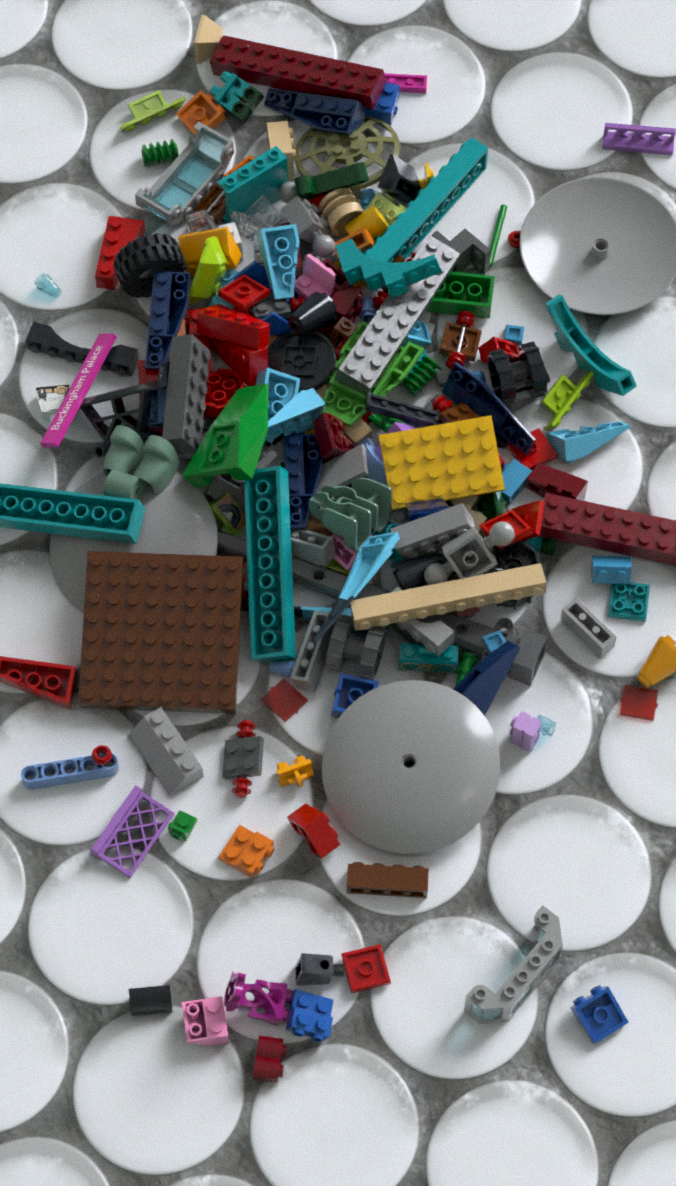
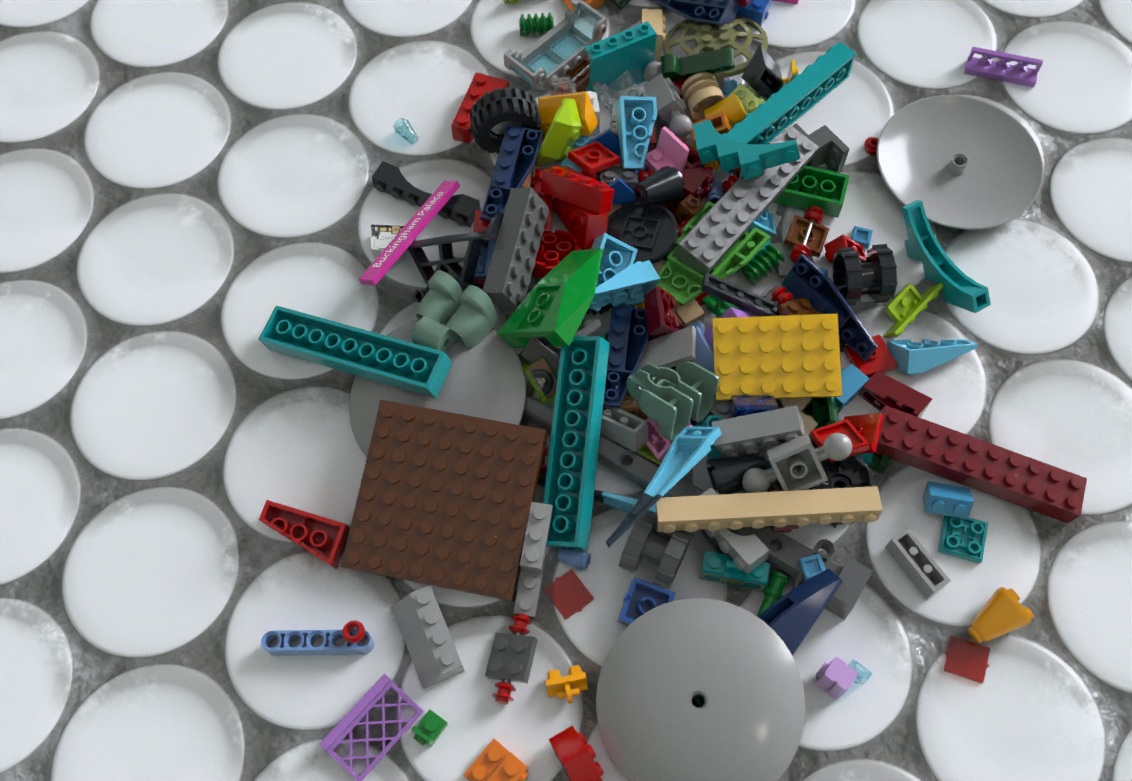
camera: 10 degrees right, 0 degrees up
light grey brick [290,611,337,692] -> none
green bar [489,204,508,267] -> none
none -> light grey bracket [513,502,553,618]

